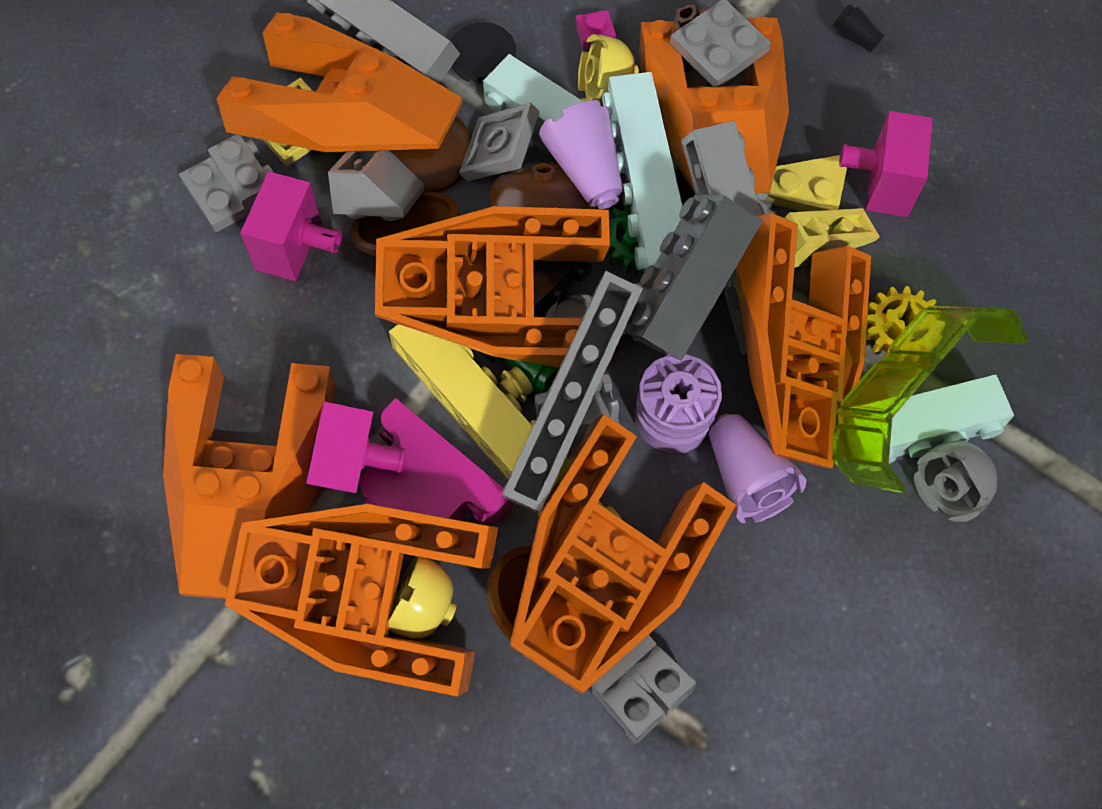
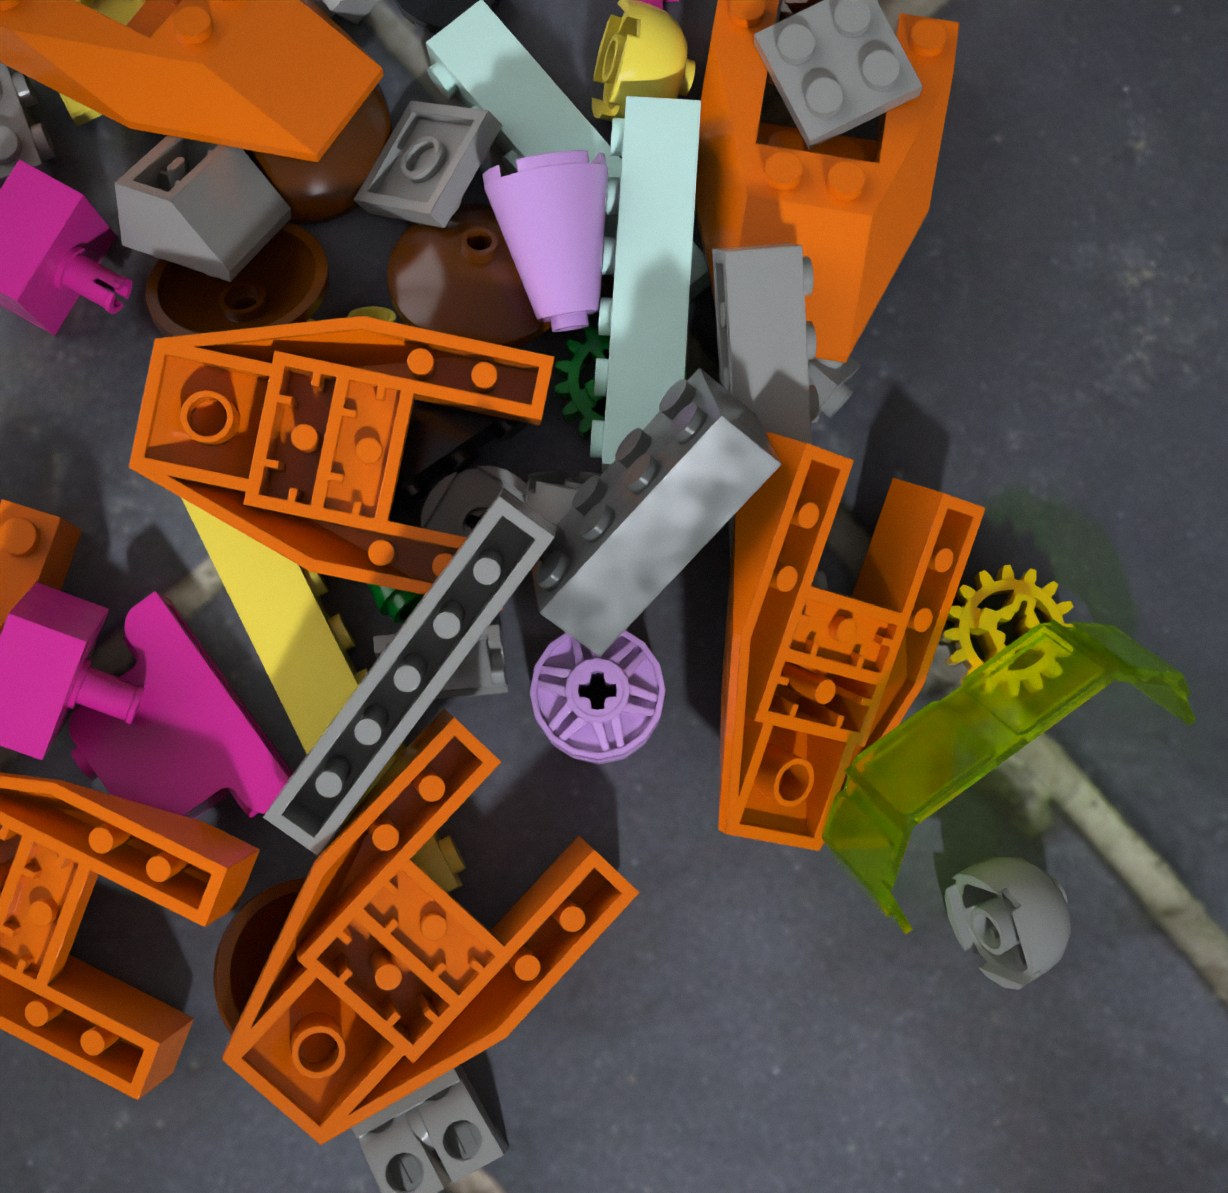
camera: 15 degrees right, 15 degrees up
light yellow cylinder [388,556,457,639] -> none
light yellow plate [499,367,533,402] -> none
lavender cone [709,414,807,523] -> none
light yellow wing [768,155,847,212] -> none
light yellow slope [785,208,880,268] -> none
black cone [832,4,884,52] -> none
dark pink brick [839,111,933,217] -> none
light aqua brick [845,375,1014,467] -> none

